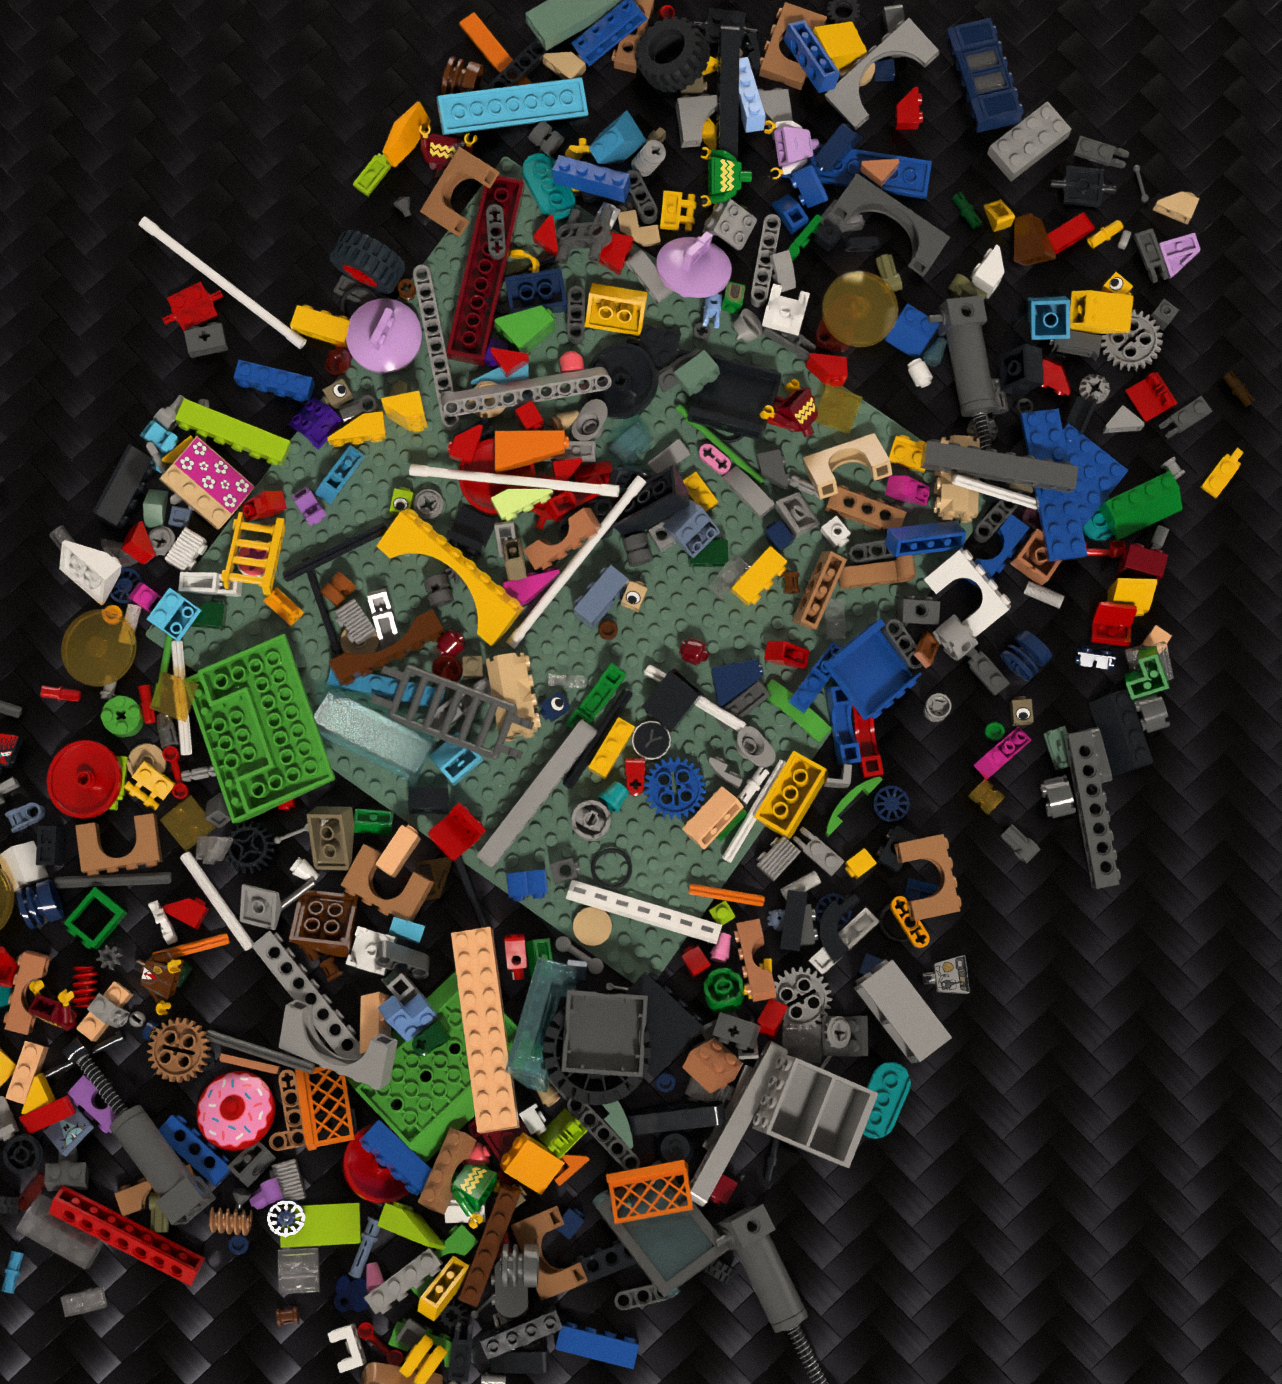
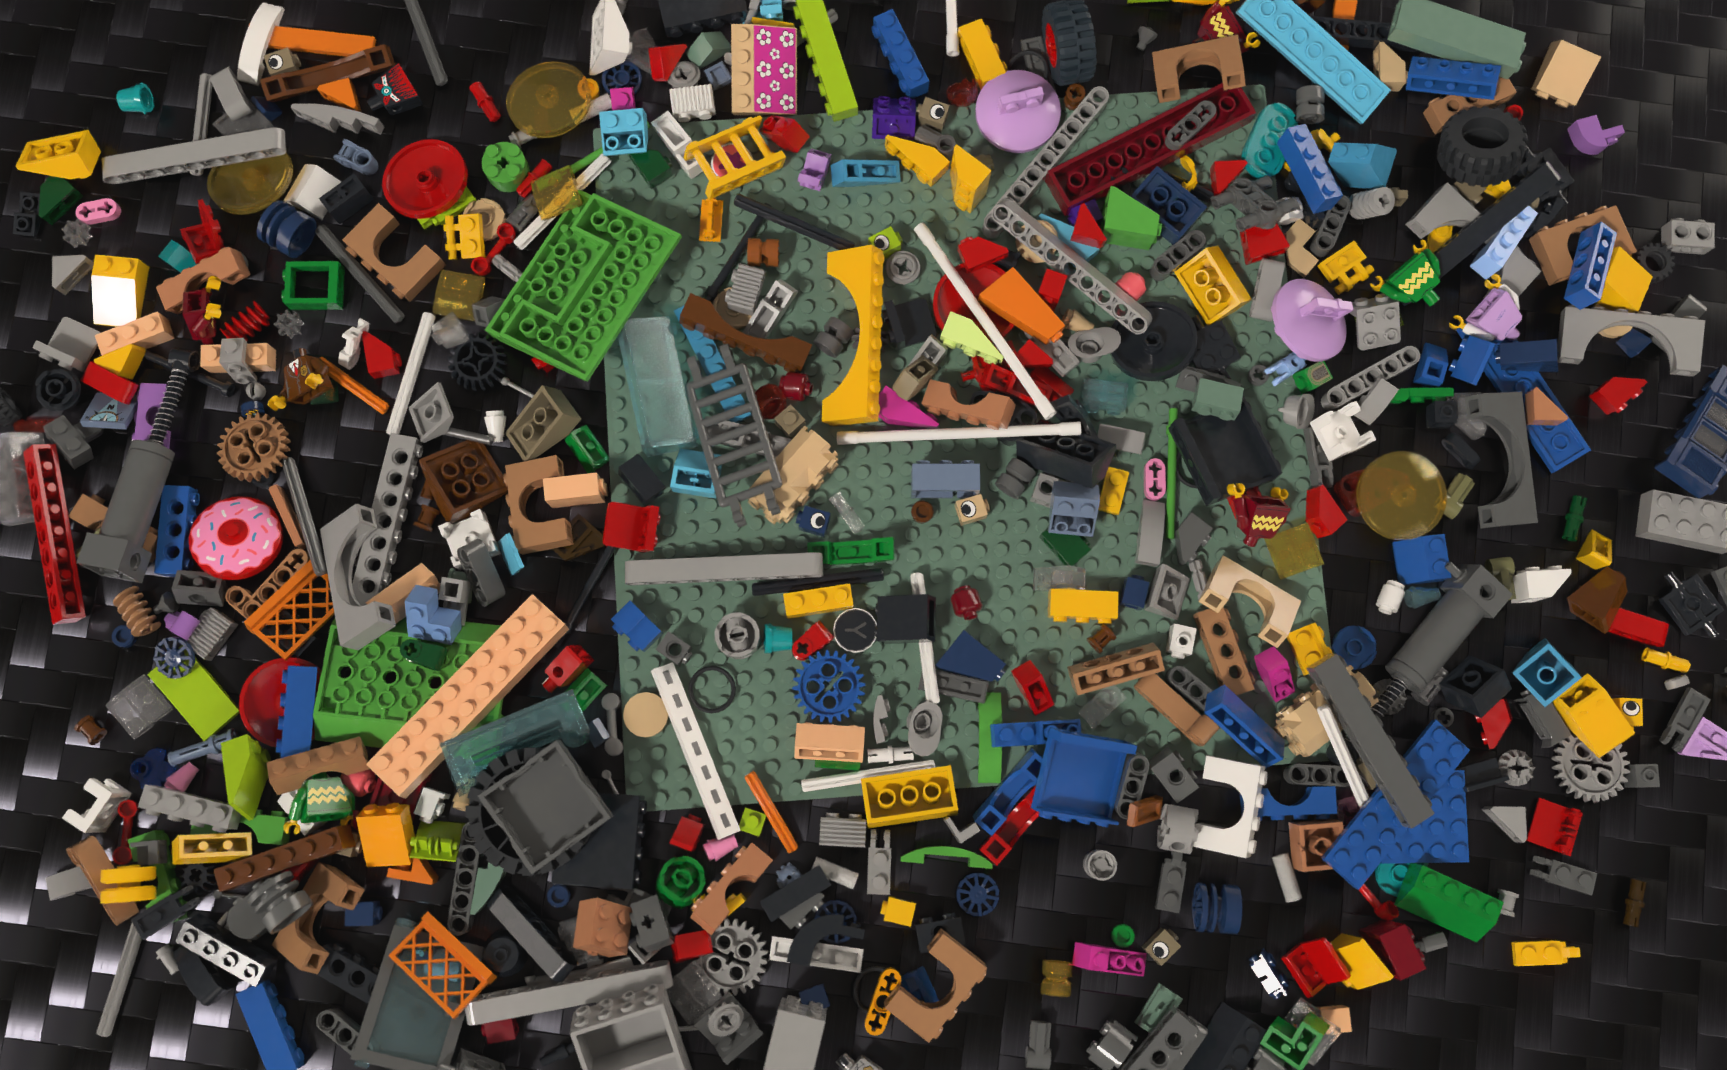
camera: 50 degrees right, 0 degrees up
none -> blue tile [1331,626,1377,670]

